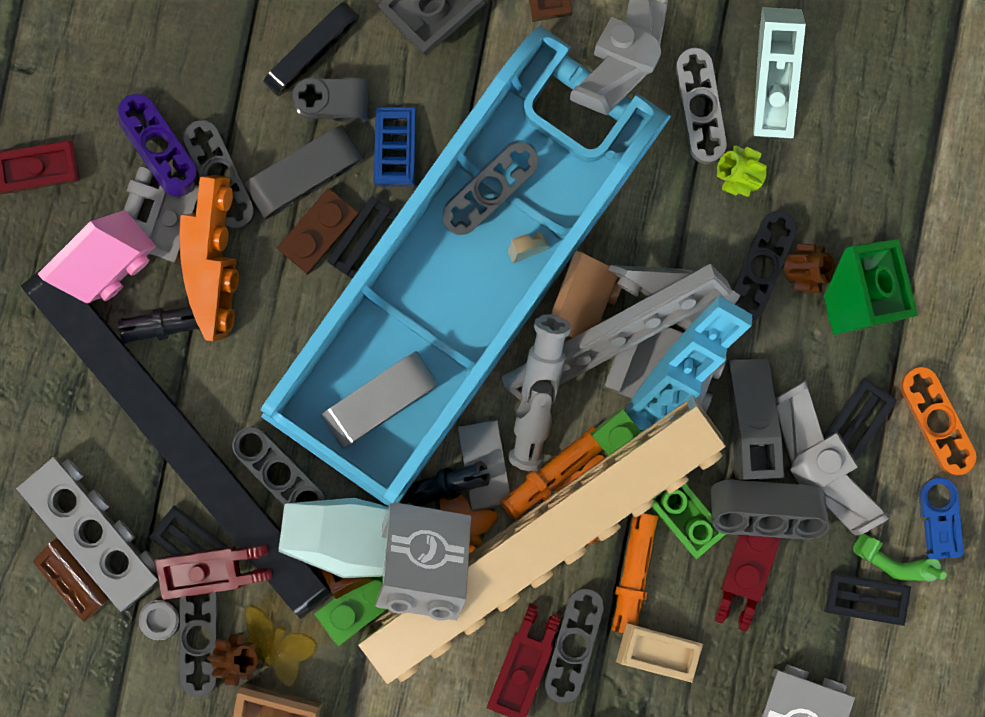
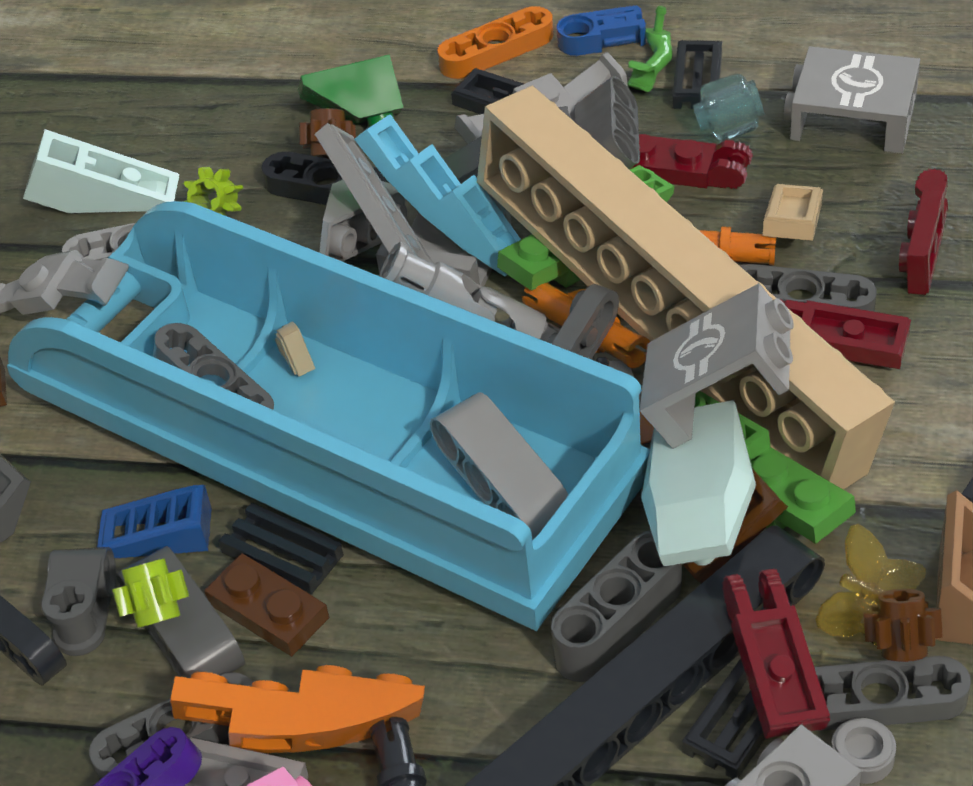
camera: 90 degrees left, 40 degrees down
none -> lime gear [112,558,189,628]
none -> dark grey plate [547,284,619,359]
none -> clear light blue head [693,73,765,141]

